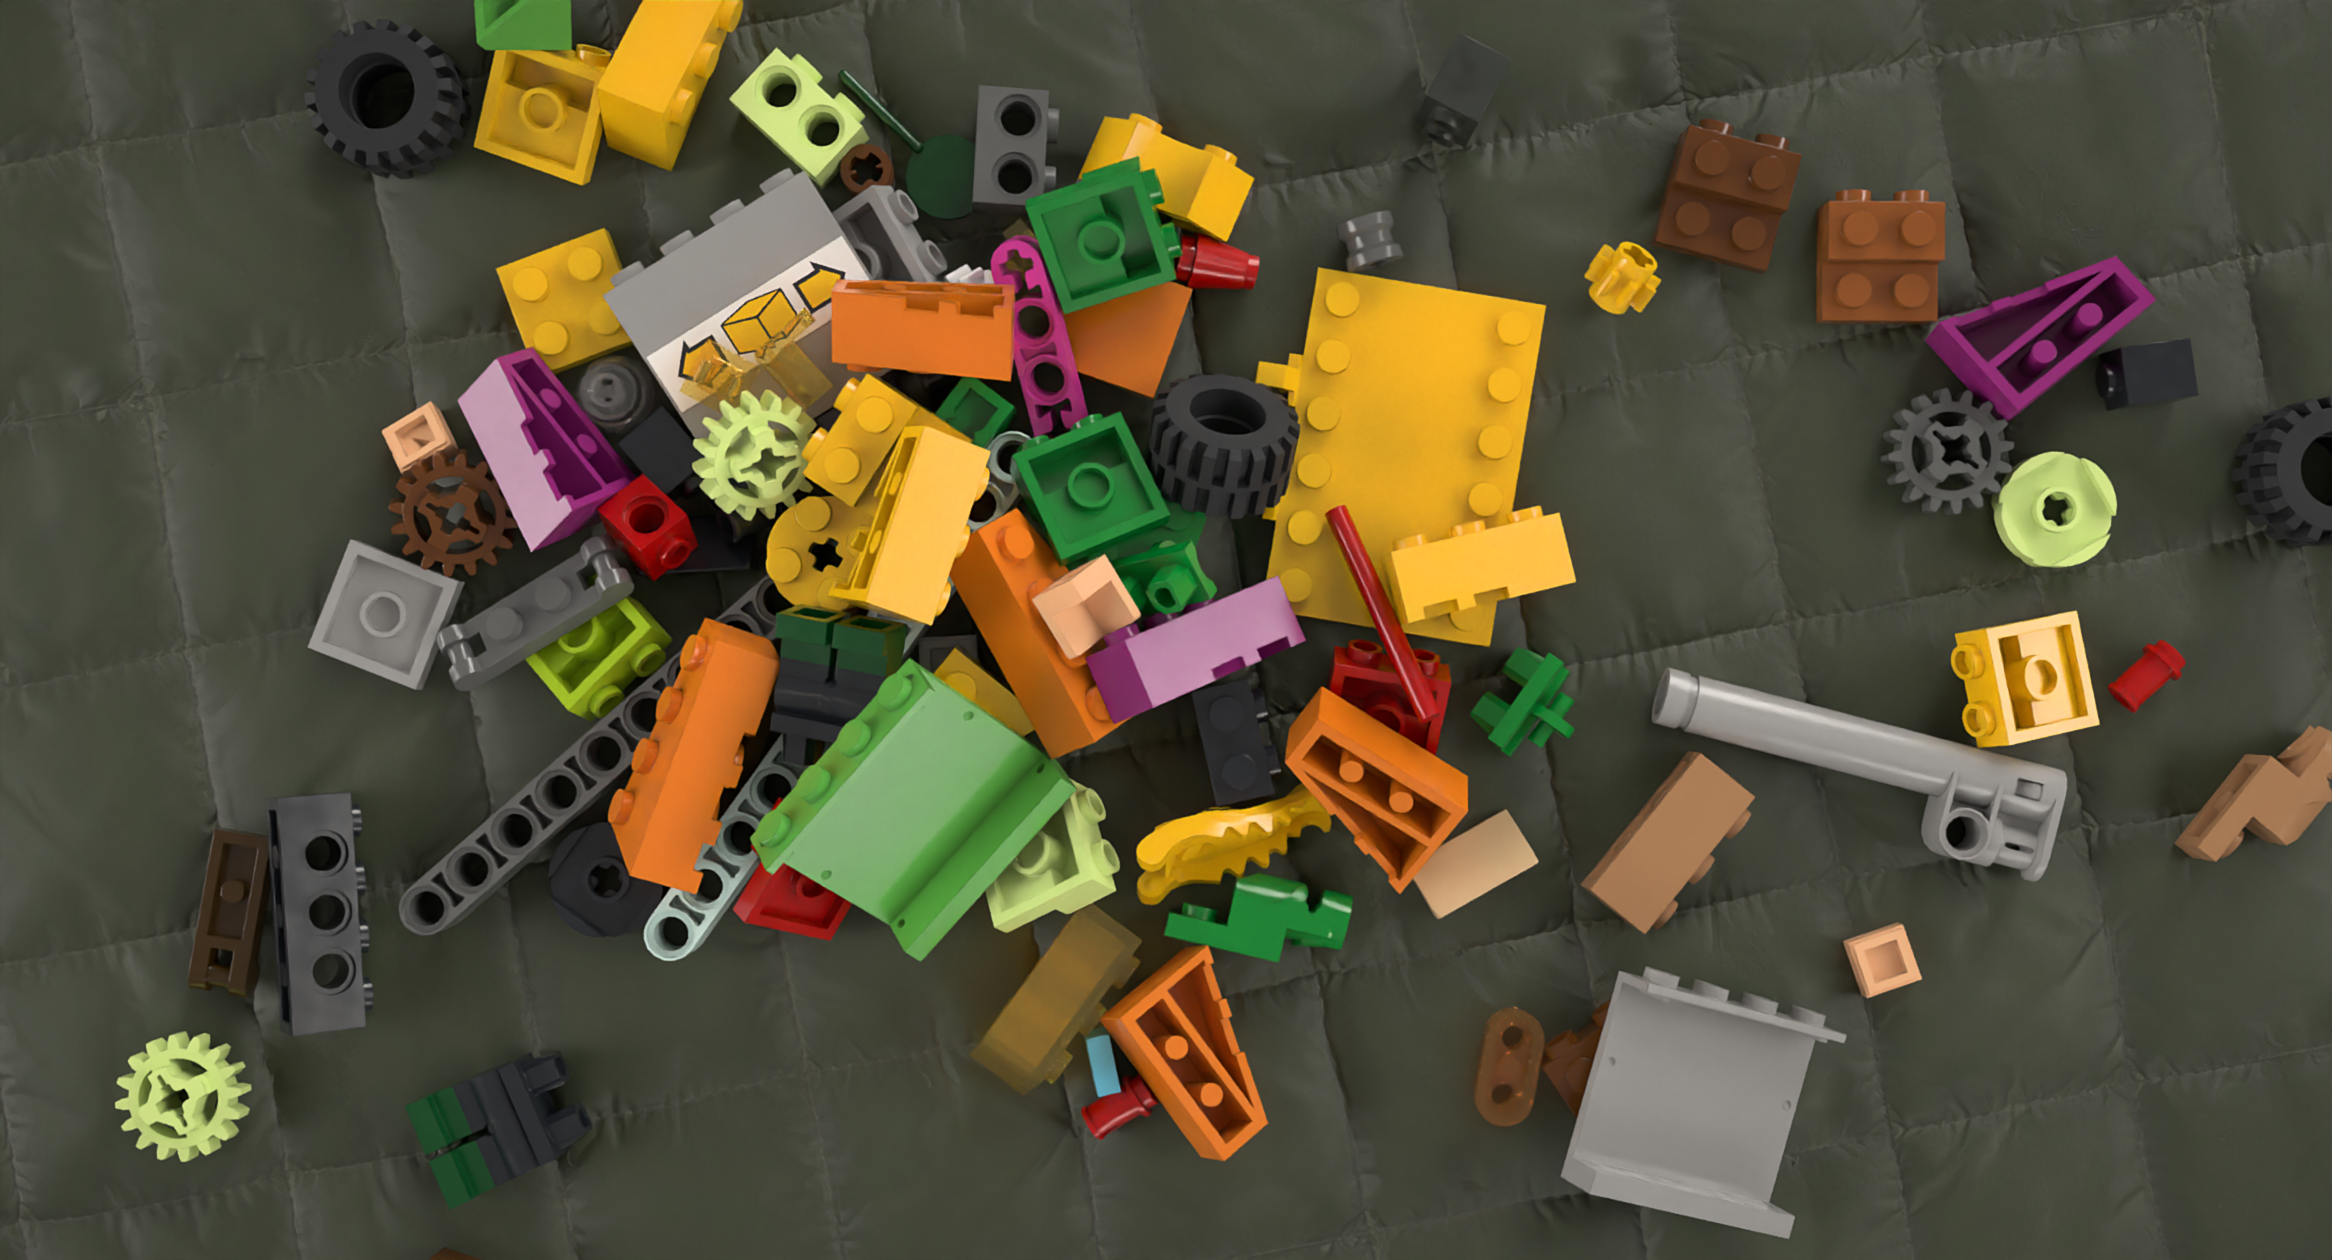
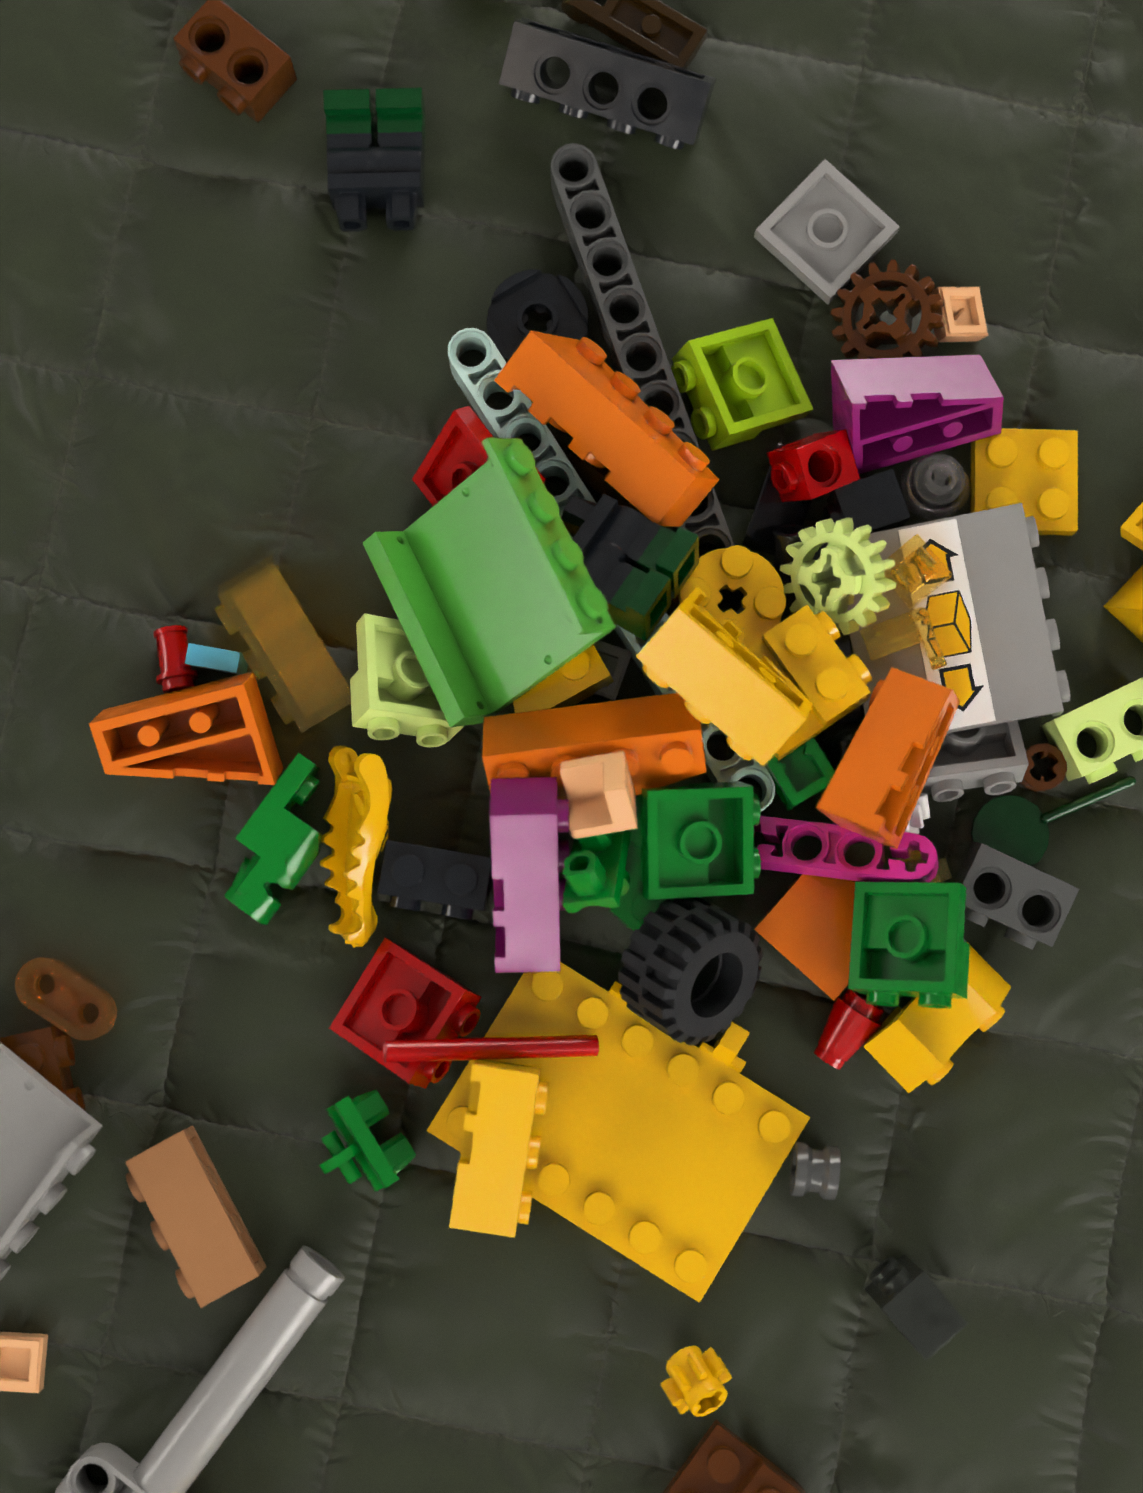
camera: 110 degrees right, 5 degrees down
dark grey plate [436,534,634,691] -> none
orange wedge [1285,686,1468,894] -> none
tan slope [1413,809,1539,919] -> none

